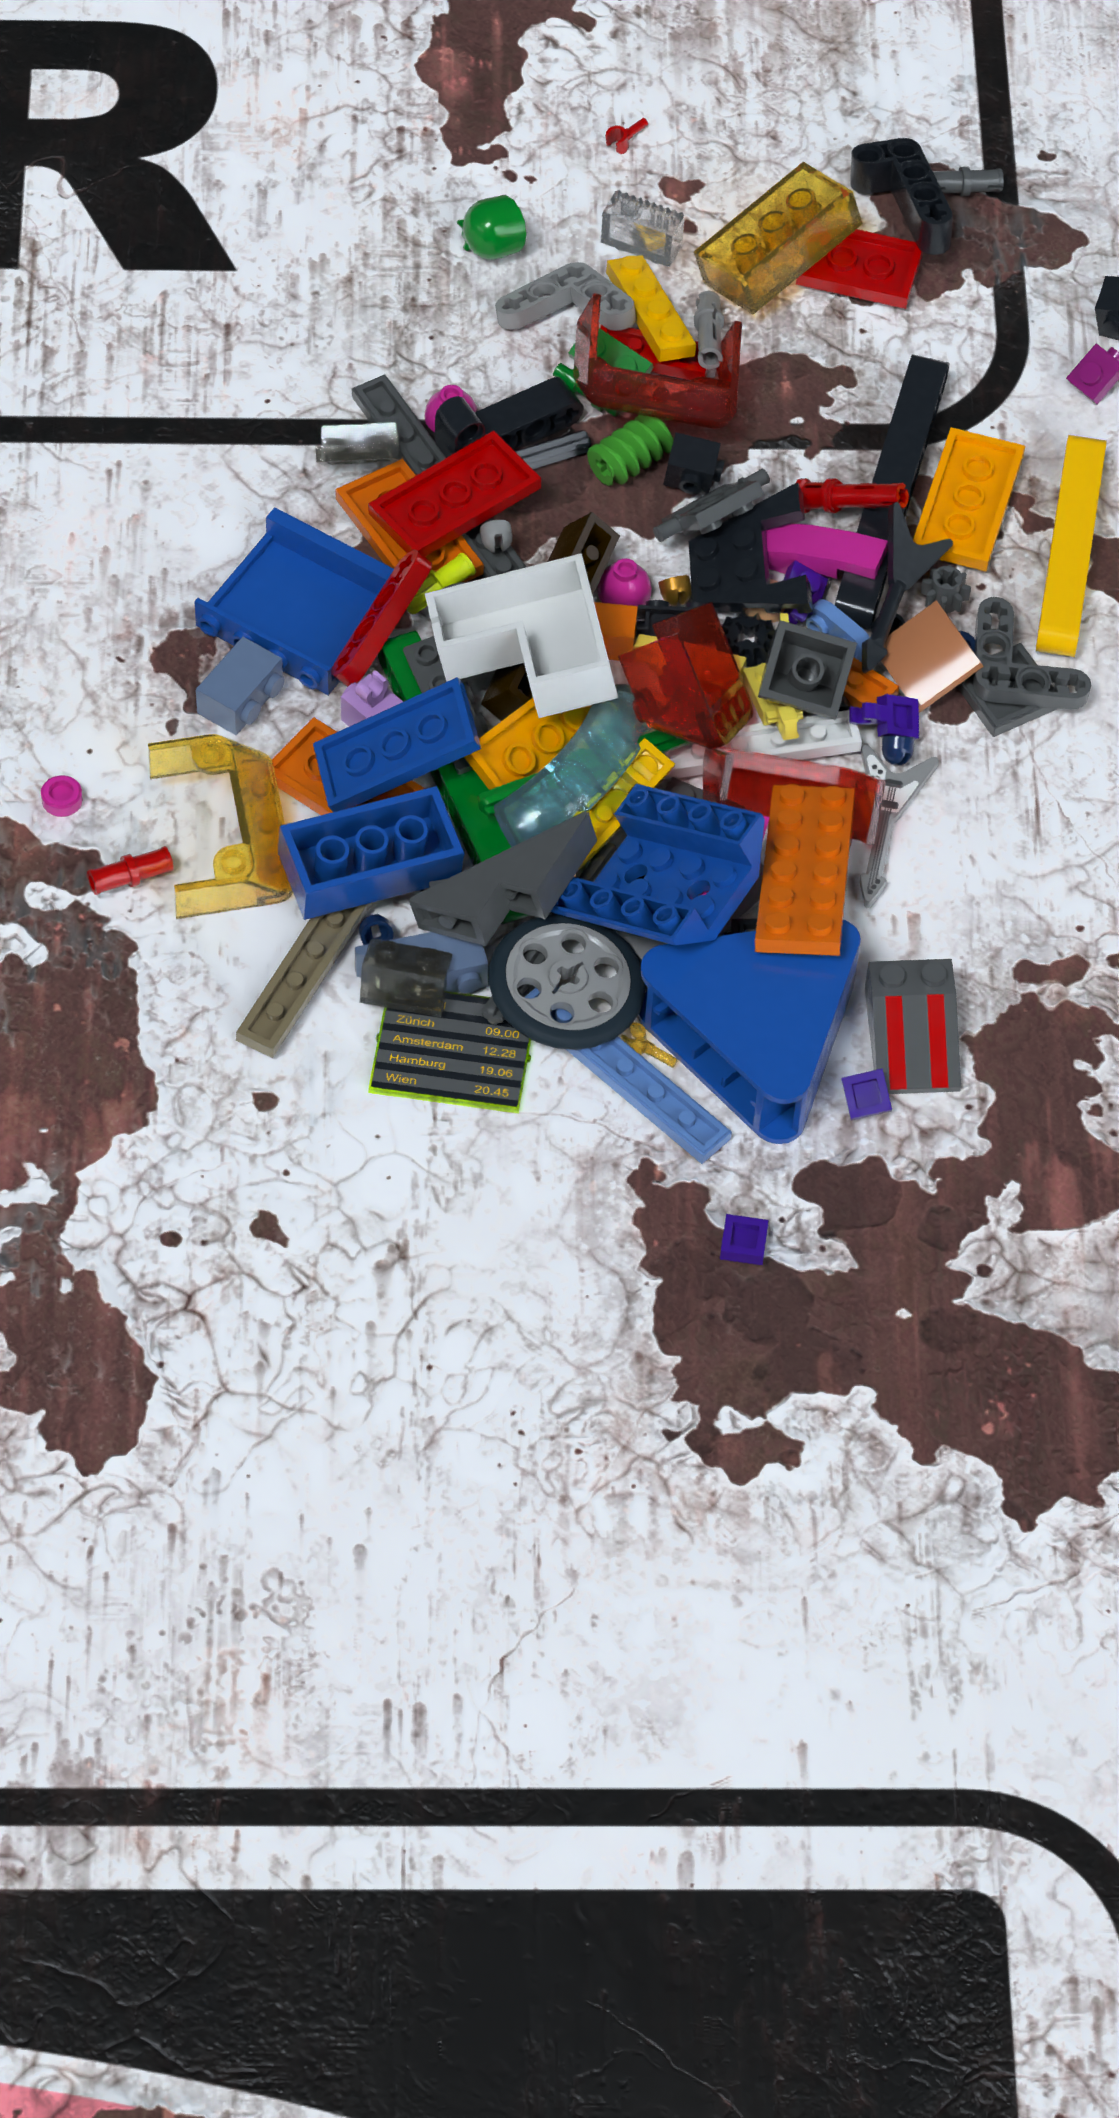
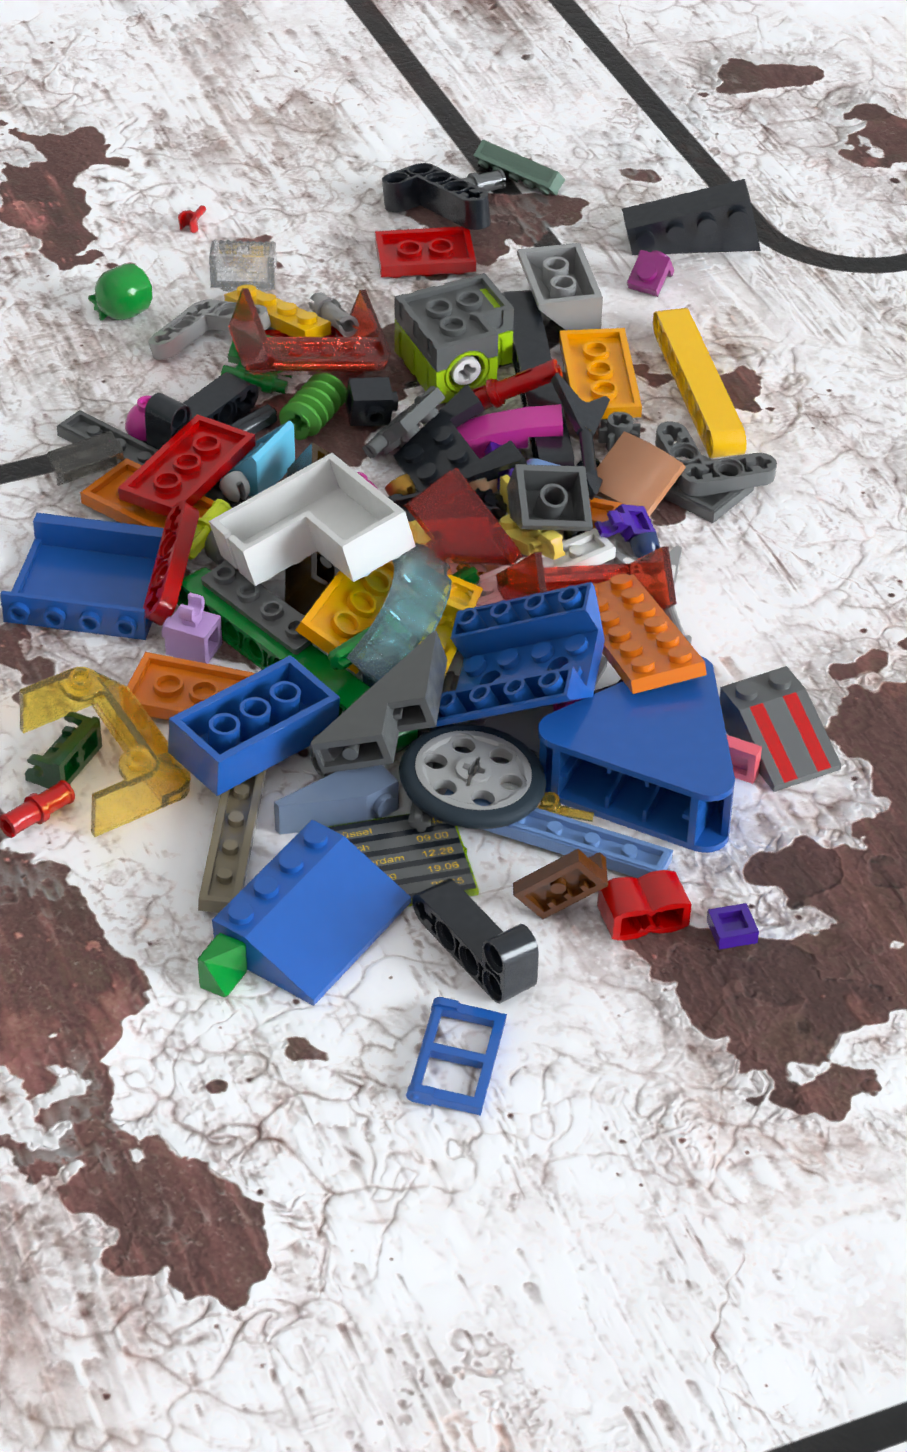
camera: 20 degrees left, 15 degrees down
sand blue brick [196,637,284,735] -> none
blue plate [313,677,481,812] -> none
dark blue hinge [359,914,394,945] -> none
clear smoke bracket [359,939,452,1017] -> none
clear yellow brick [694,162,863,315] -> none
dark purple plate [841,1068,892,1120] -> none
none -> dark green hinge [25,712,102,788]
none -> green slope [197,933,247,997]
none -> blue slope [212,820,411,1006]
none -> medium azure slope [219,420,295,497]
none -> dark grey piece [395,273,514,404]
none -> blue window [406,997,507,1116]
none -> black beam [412,878,539,1004]
none -> sand green piece [473,139,565,196]
none -> reddish brown bracket [513,849,608,920]
none -> light grey slope [517,243,603,330]
none -> red brick [597,870,692,941]
none -> coral plate [727,735,762,784]

